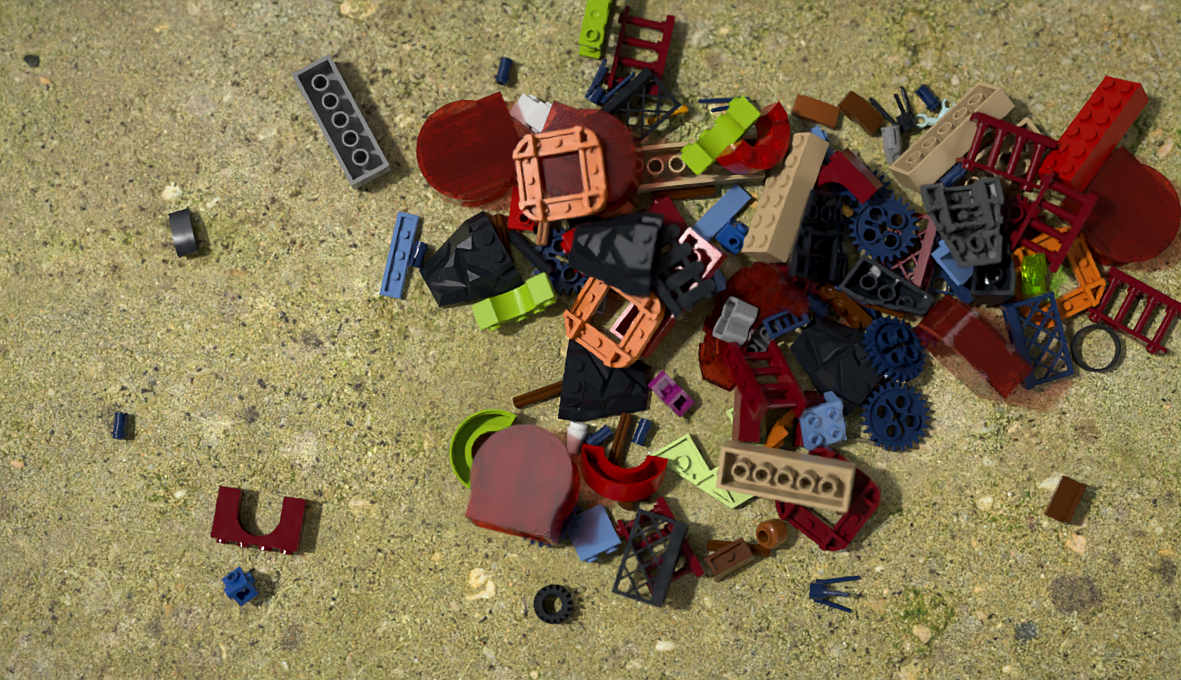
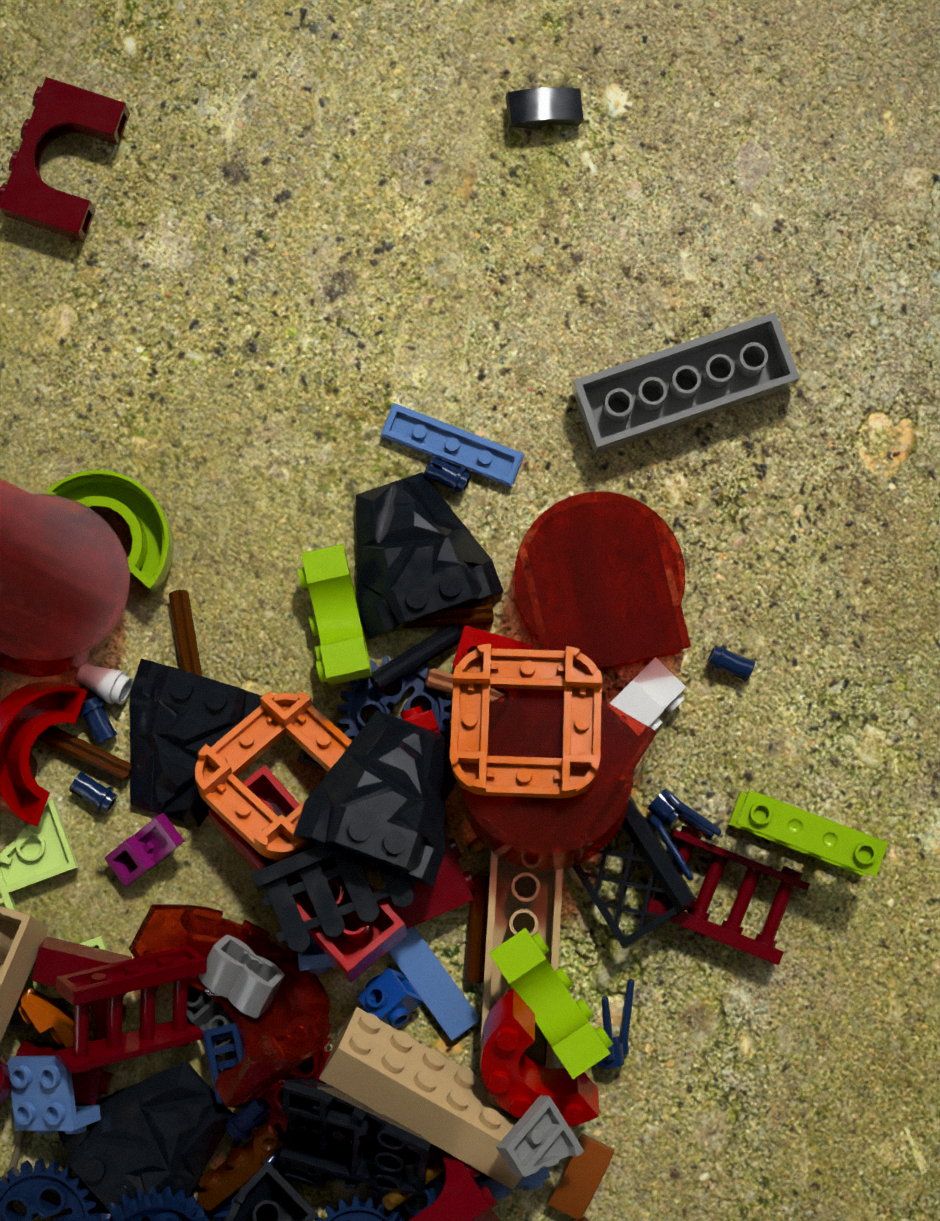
camera: 100 degrees right, 0 degrees up
light orange hinge [646,105,689,125] -> none
none -> light grey wing [496,1095,584,1177]

